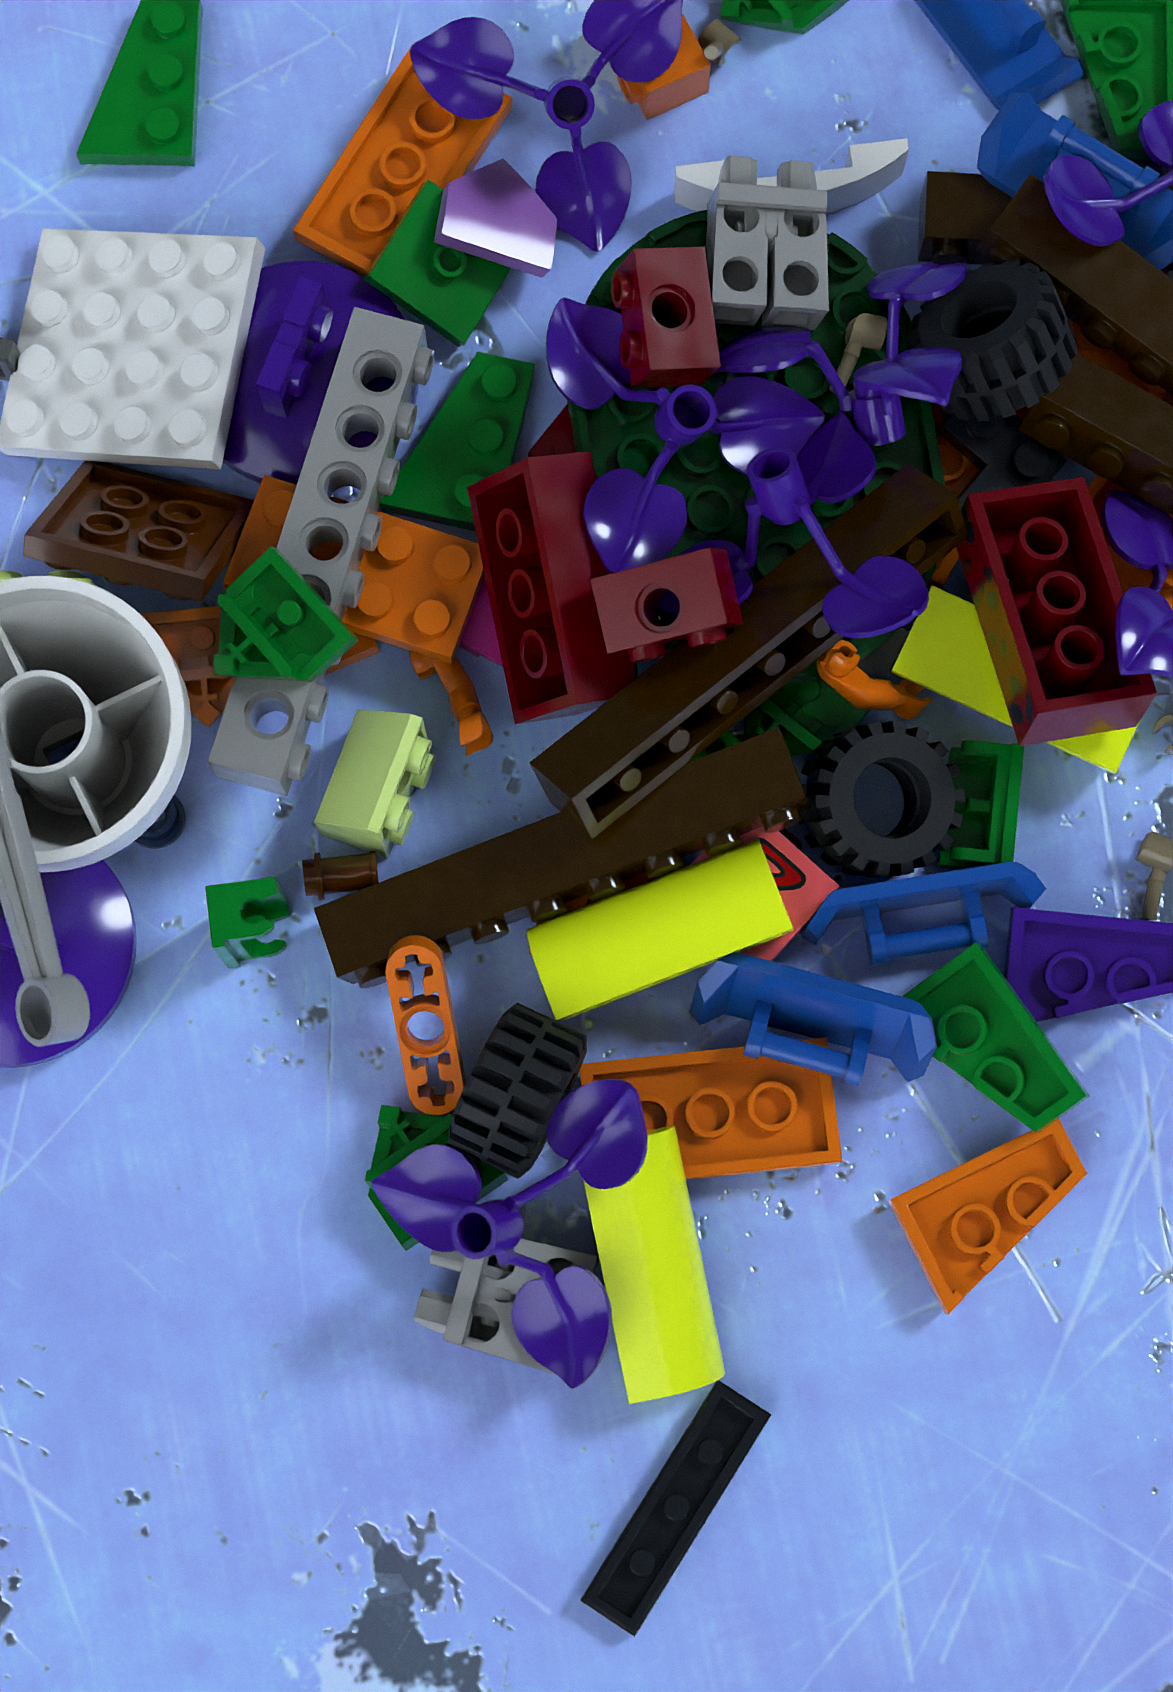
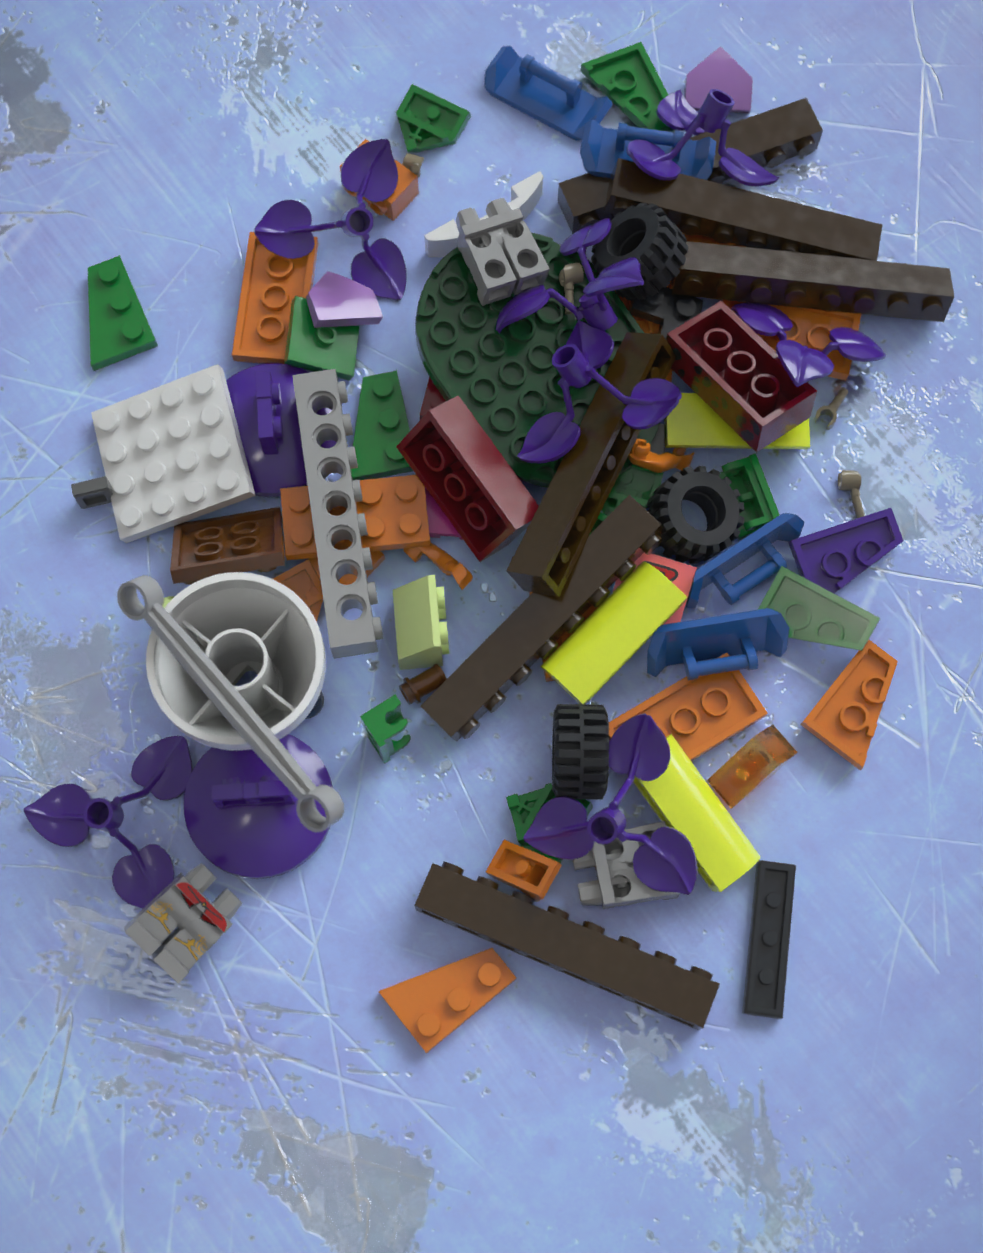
camera: 25 degrees left, 5 degrees down
green slope [213,546,359,682] -> none
orange beam [386,935,465,1115] -> none
dark purple plant [546,297,825,573] -> none
dark red brick [590,548,744,663] -> none
dark red brick [611,247,721,388] -> none
none -> orange wing [378,948,517,1054]
none -> dark brown brick [414,861,720,1031]
none -> orange slope [485,840,562,902]
none -> clear orange slope [707,725,798,809]

